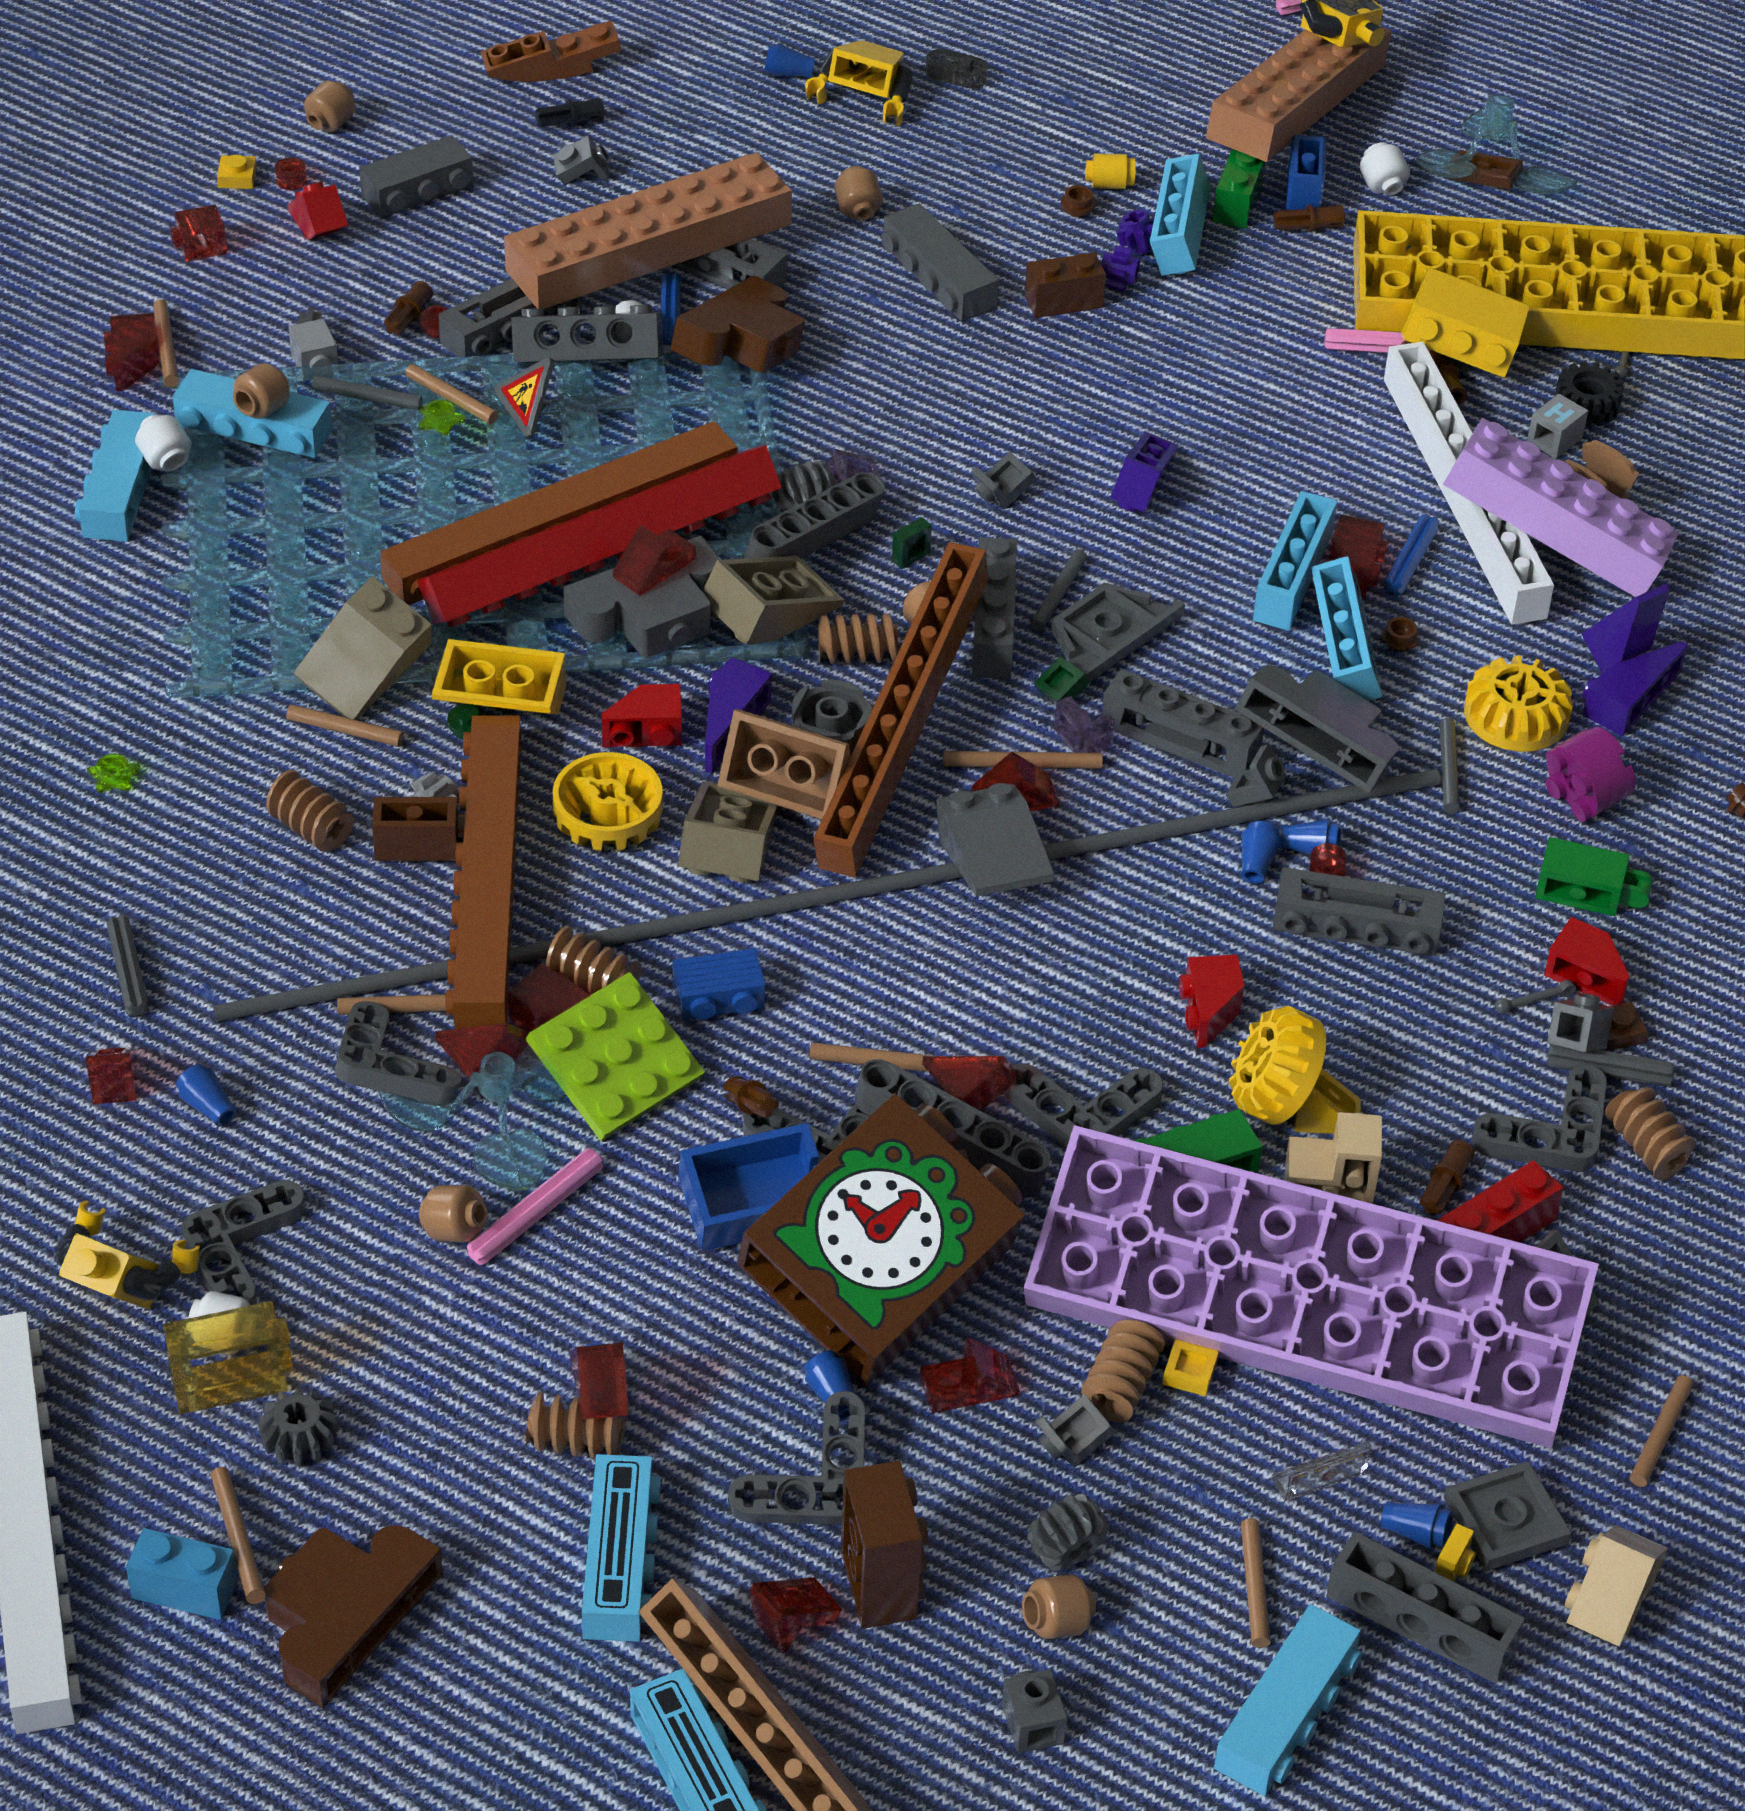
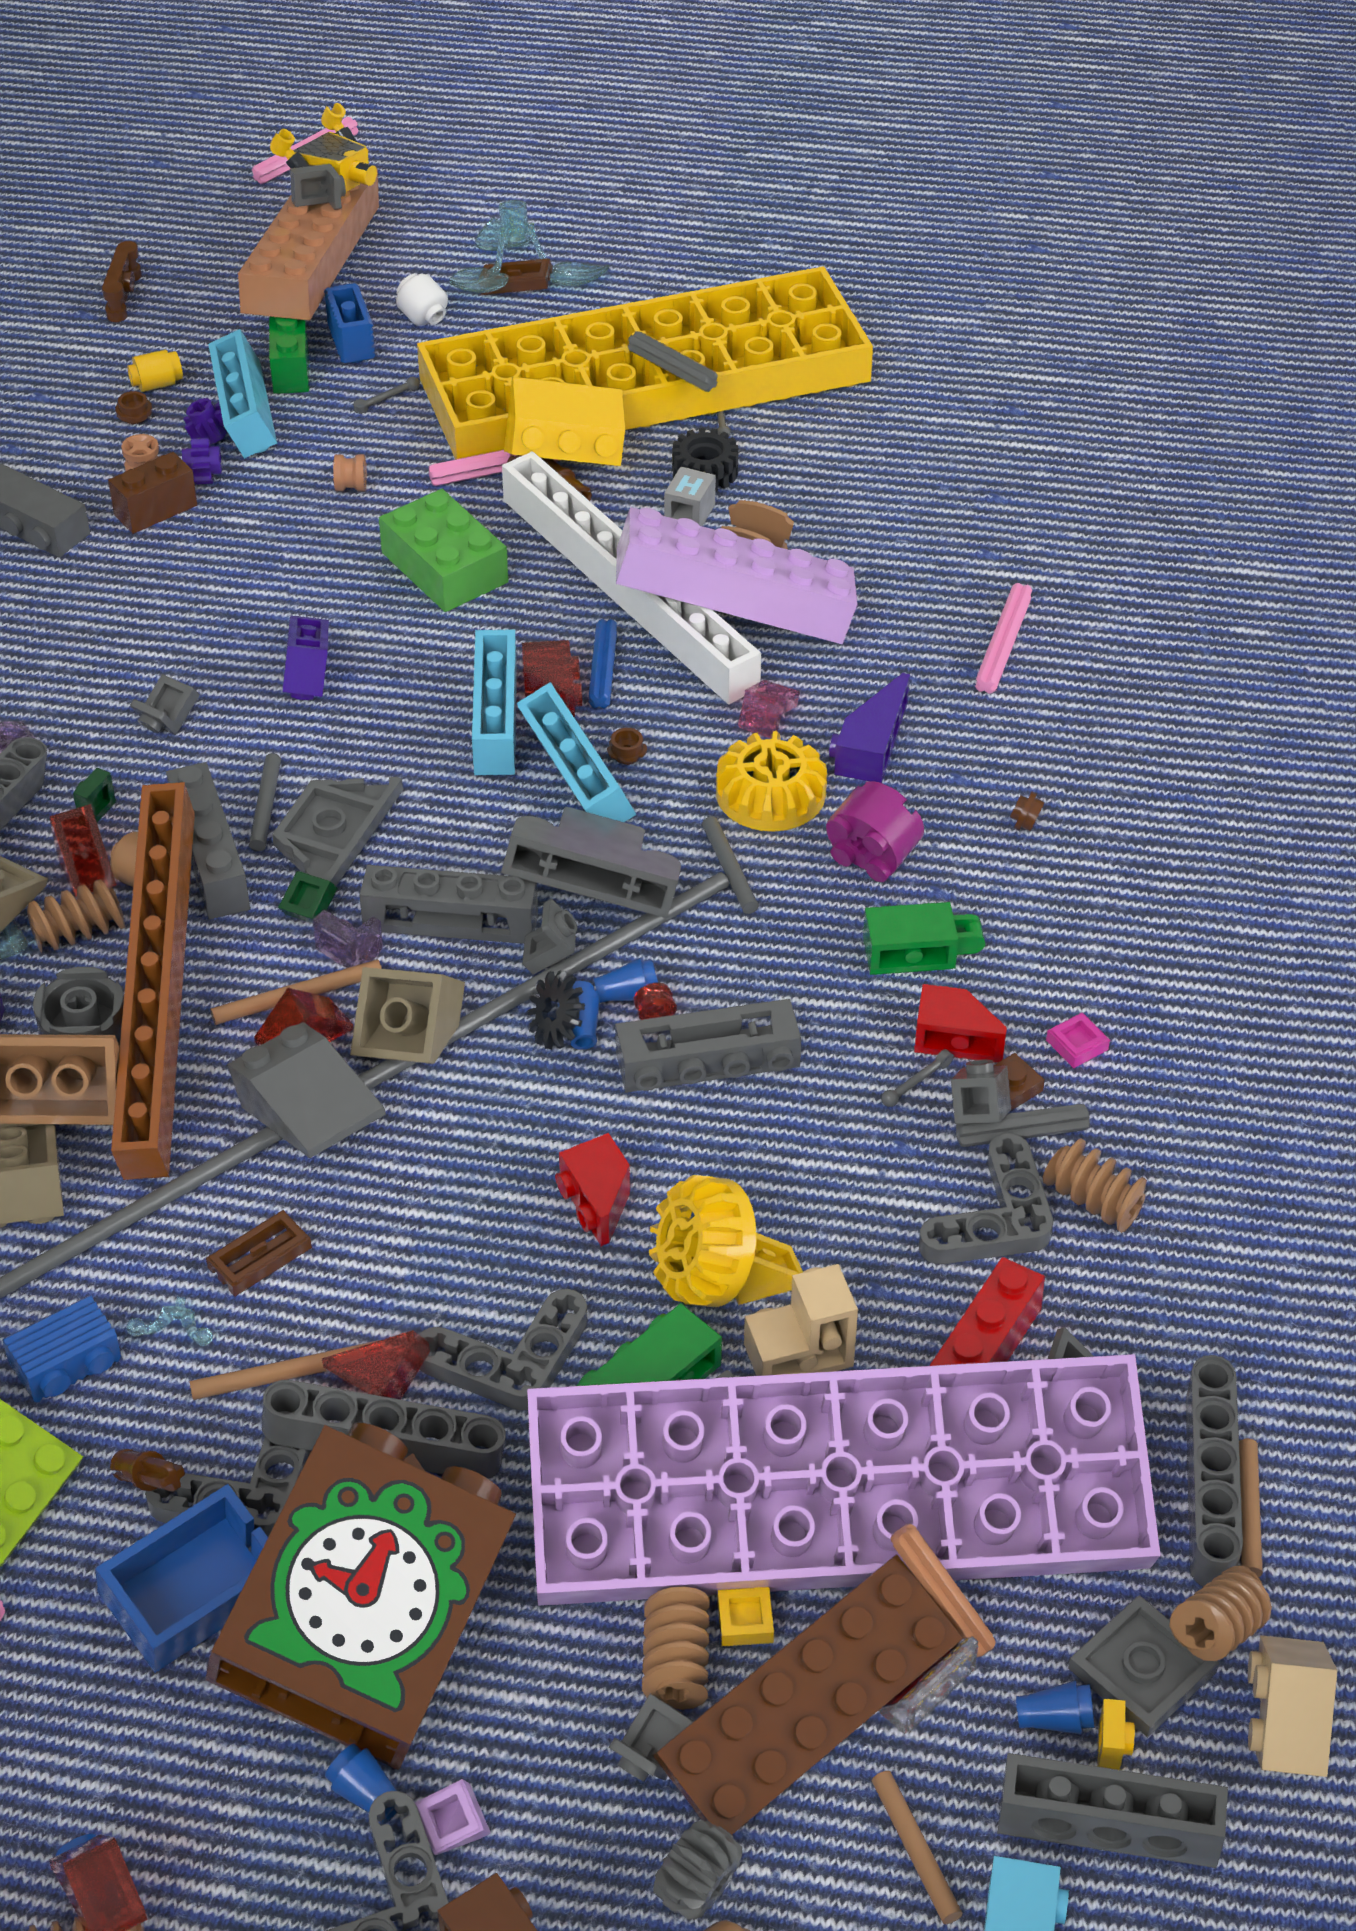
camera: 20 degrees left, 0 degrees up
clear red slope [920,1338,1020,1414] -> none
reddish brown axle [1273,204,1345,233] -> none
reddish brown axle [1419,1140,1475,1215] -> none
dark purple slope [1582,584,1670,673] -> none
none -> clear red slope [49,804,117,897]
none -> reddish brown plate [102,241,142,322]
none -> nougat wheel [121,434,159,471]
none -> clear light blue piece [126,1297,213,1346]
none -> reddish brown tile [206,1210,312,1297]
none -> dark grey bracket [290,164,346,210]
none -> nougat wheel [333,454,367,492]
none -> dark tan slope [350,967,465,1064]
none -> dark grey hinge [353,376,420,414]
none -> bright green brick [379,489,509,612]
none -> lavender slope [415,1779,490,1855]
none -> black gear [527,970,585,1050]
none -> dark grey axle [628,331,718,392]
none -> reddish brown plate [653,1554,963,1835]
none -> clear pink bracket [738,680,800,738]
none -> nougat axle [891,1524,996,1657]
none -> dark pink tile [1046,1012,1110,1068]
none -> medium nougat piece [1169,1566,1272,1661]
none -> dark grey beam [1186,1355,1243,1587]

